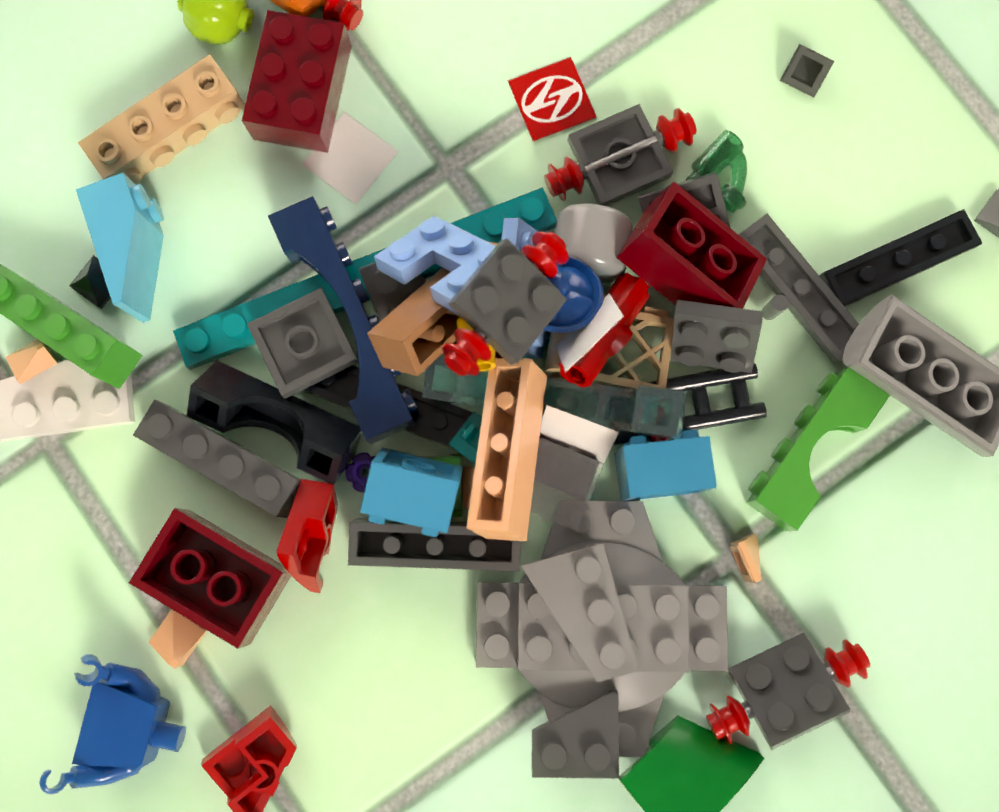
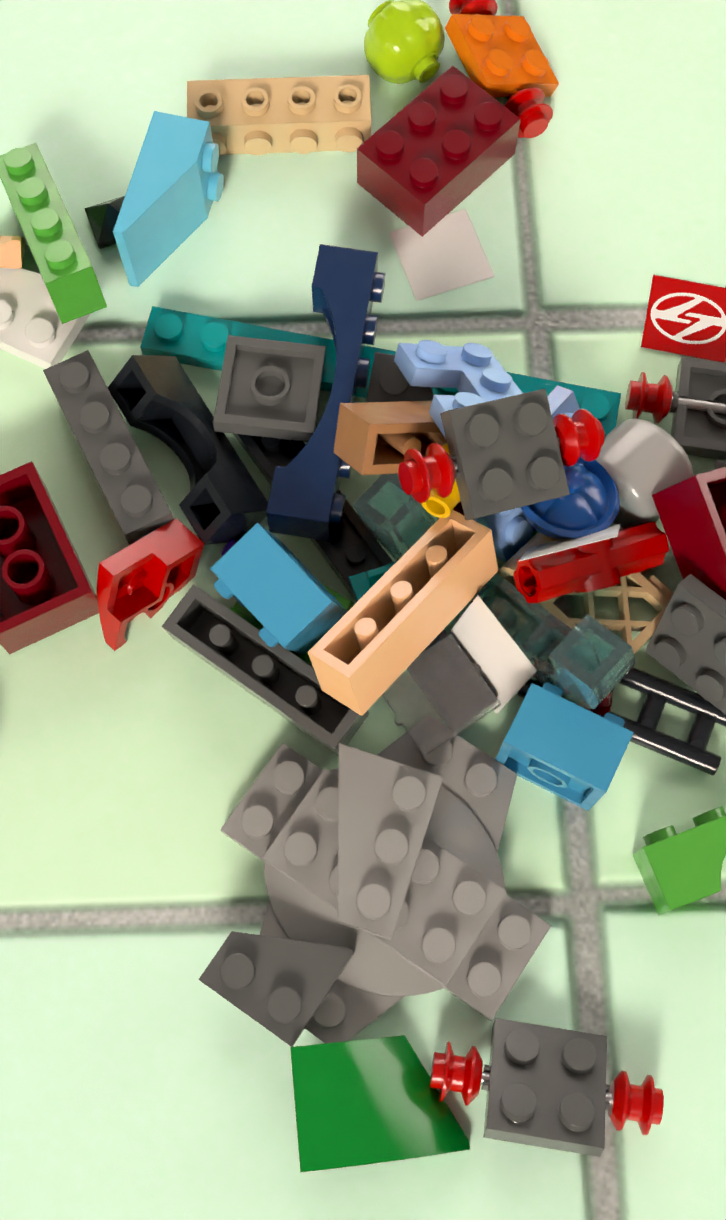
camera: 30 degrees right, 10 degrees down
light nougat slope [729,533,762,583] -> none

